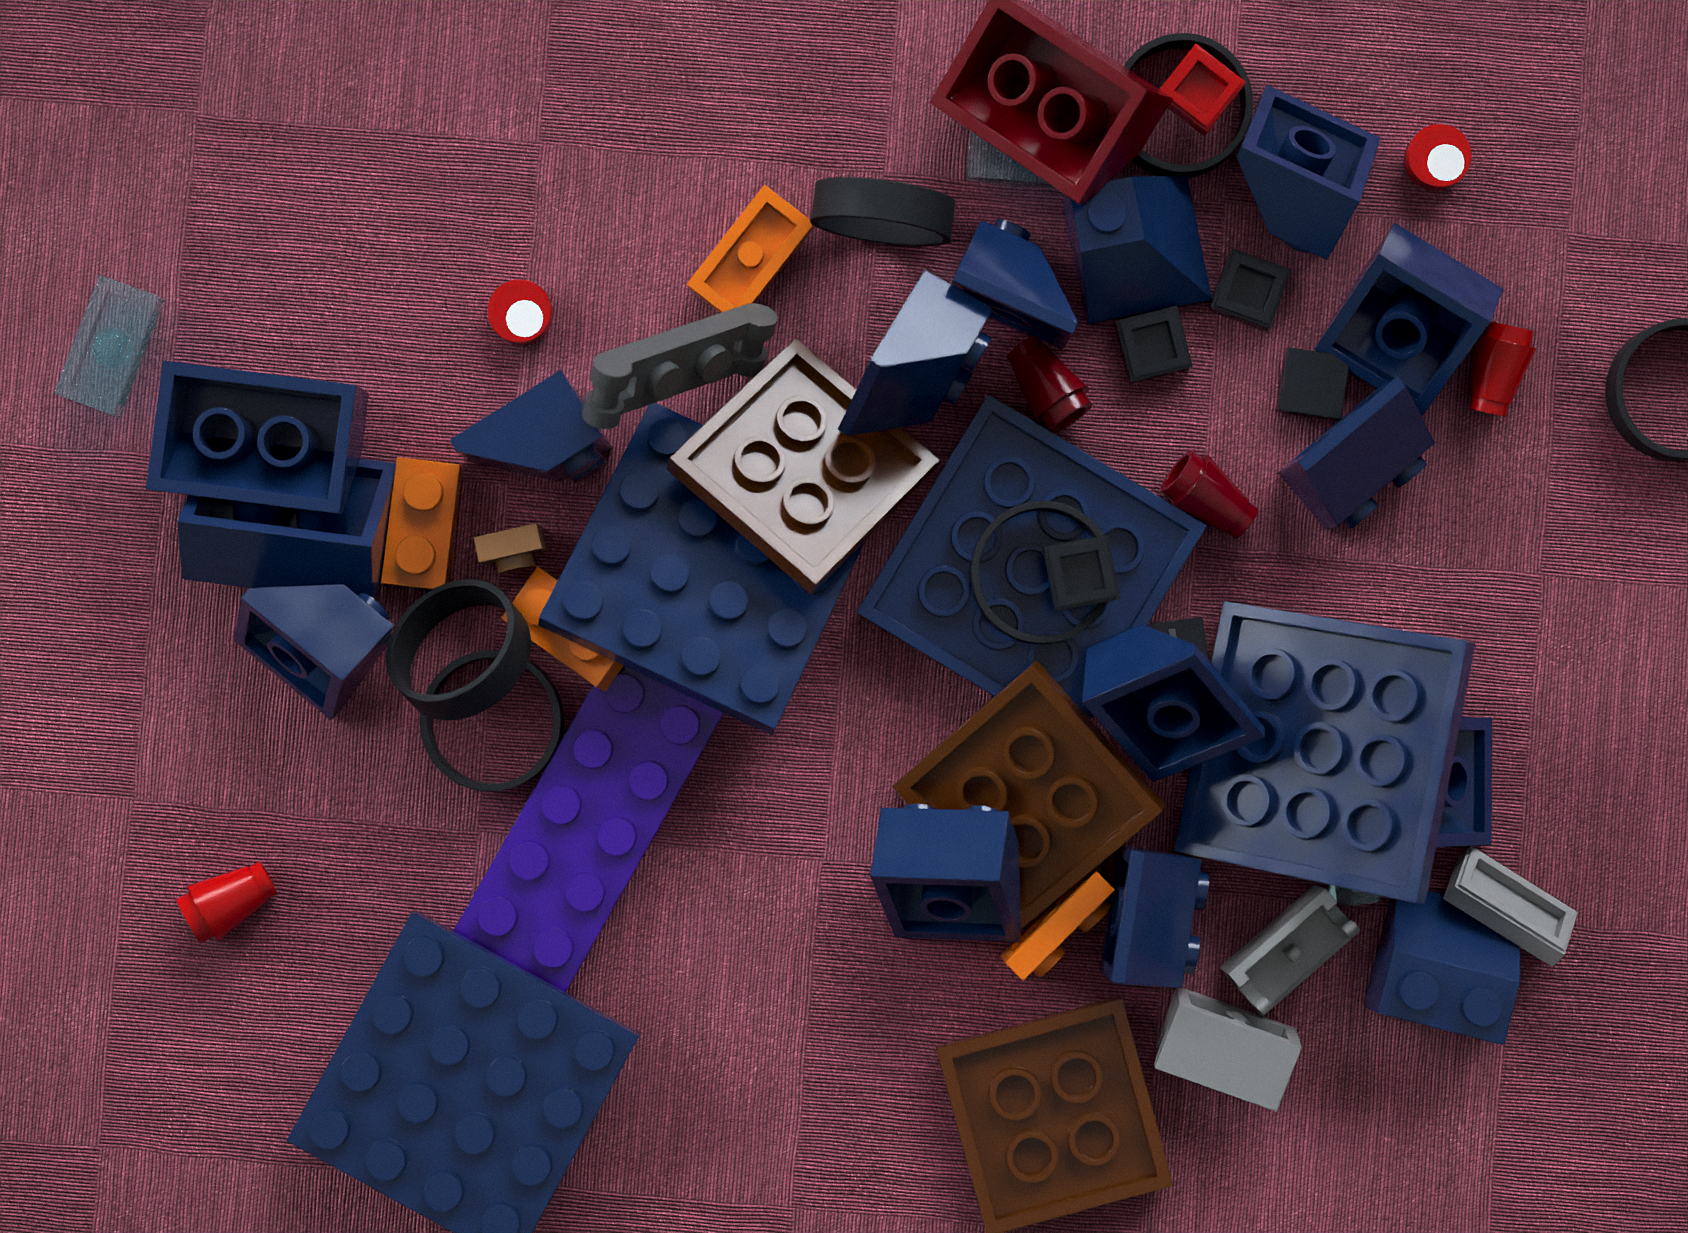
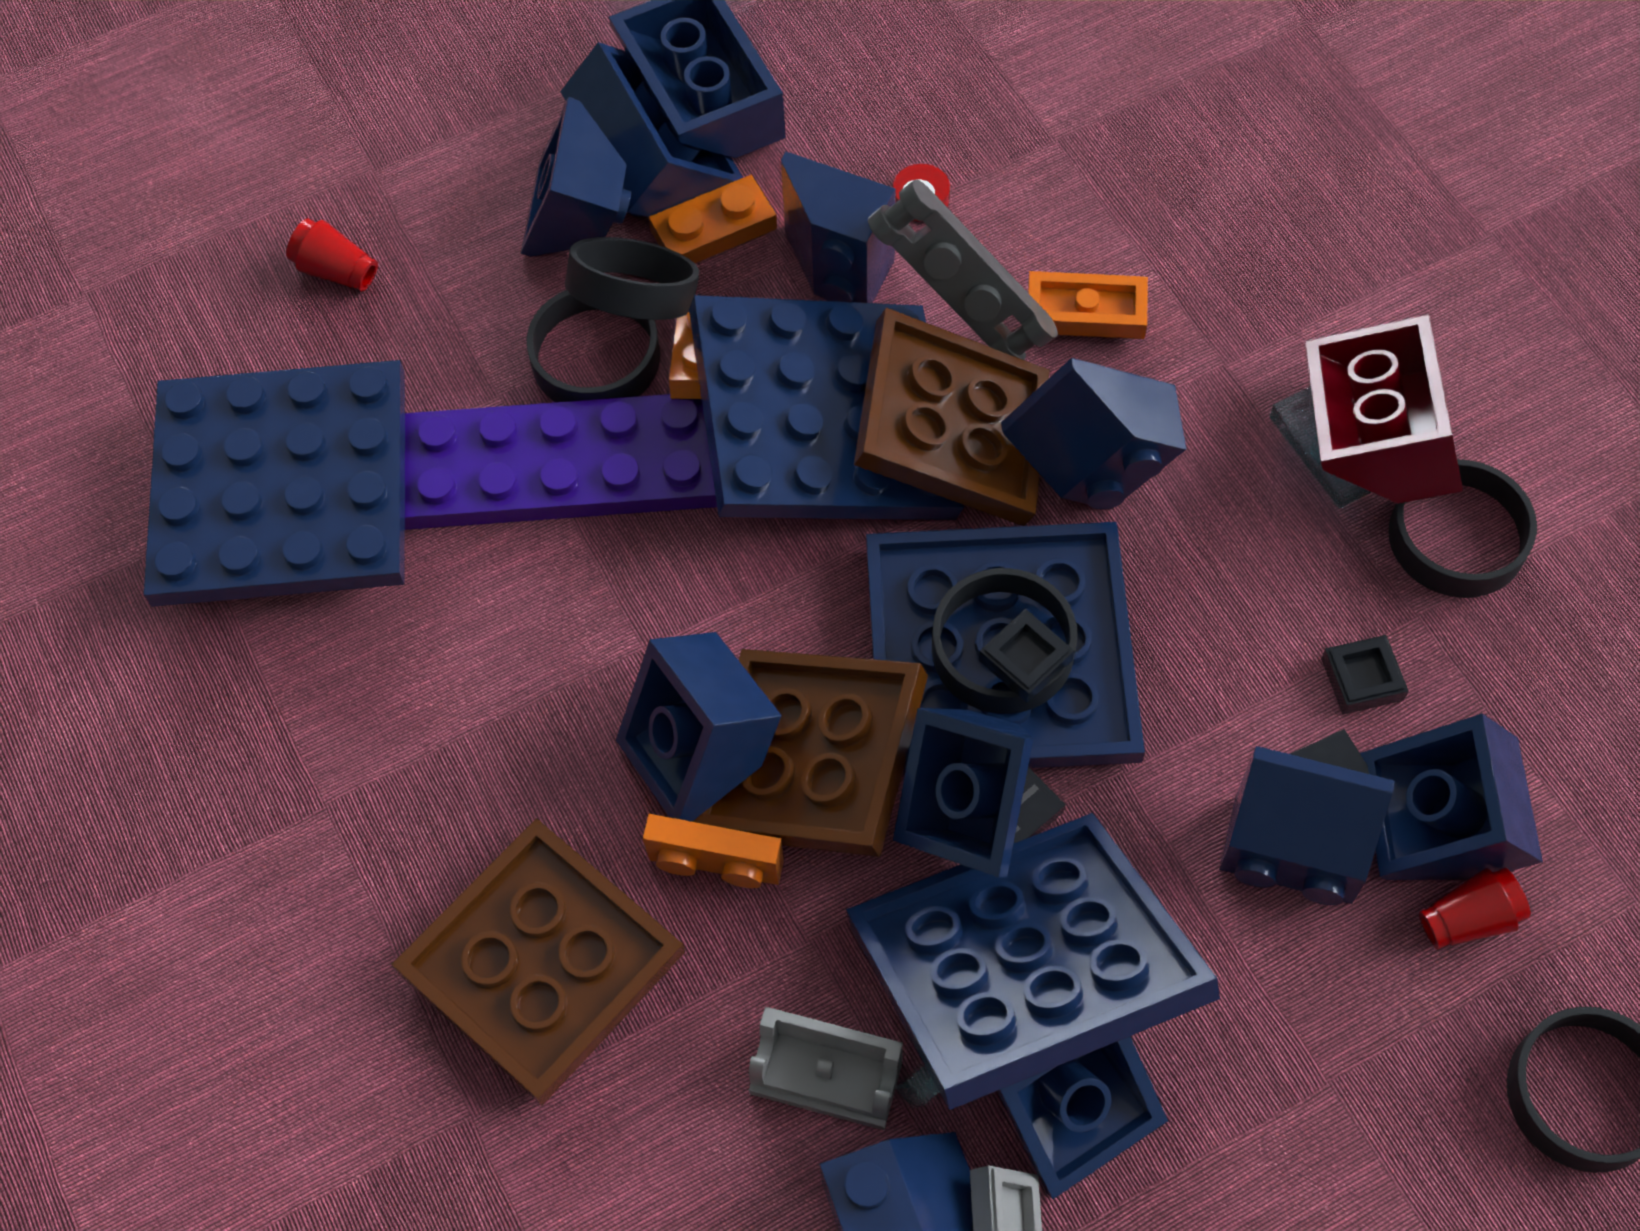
camera: 60 degrees right, 25 degrees down
medium nougat plate [473,523,548,574] -> none
black tyre [810,177,956,246] -> none
dark blue slope [951,219,1078,351] -> none
dark red cone [1006,336,1092,433] -> none
dark blue slope [1063,176,1212,325] -> none
dark blue slope [1099,845,1209,988] -> none
black tile [1114,306,1193,385] -> none
light grey hinge [1154,987,1302,1112] -> none
red tile [1160,43,1246,137] -> none
dark red cone [1160,451,1258,539] -> none
dark blue slope [1237,85,1381,260] -> none
red tile [1404,124,1472,191] -> none

